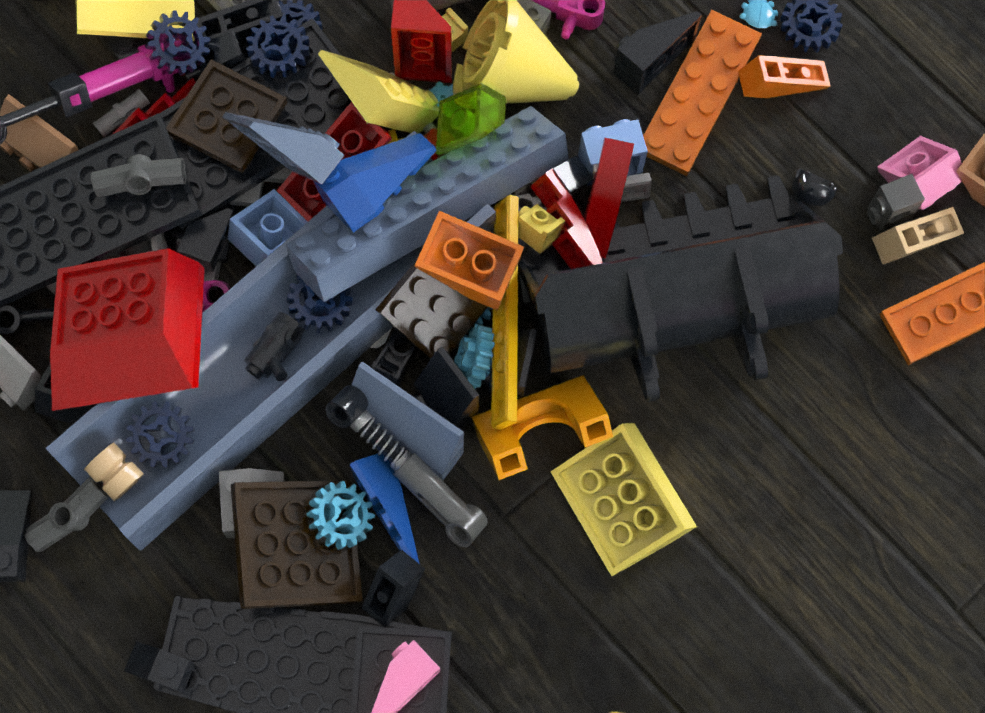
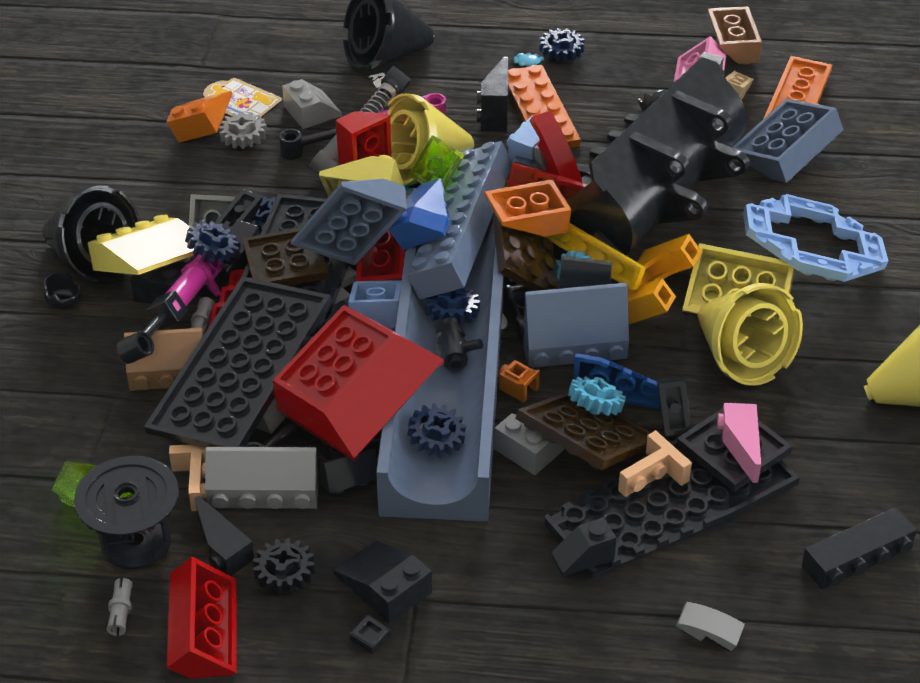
camera: 40 degrees left, 30 degrees down
dark grey piece [24,476,109,552] -> none
tan wheel [84,443,144,502] -> none
dark grey piece [91,154,187,197] -> none
dark blue gear [246,15,310,78] -> none
piece [325,385,487,547] -> none
orange slope [738,55,831,98] -> none
none -> orange window [498,360,540,403]
none -> light nougat bracket [618,431,692,497]
none -> light yellow cone [698,283,803,385]
none -> sand blue slope [732,99,843,183]
none -> light blue plate [743,194,888,282]

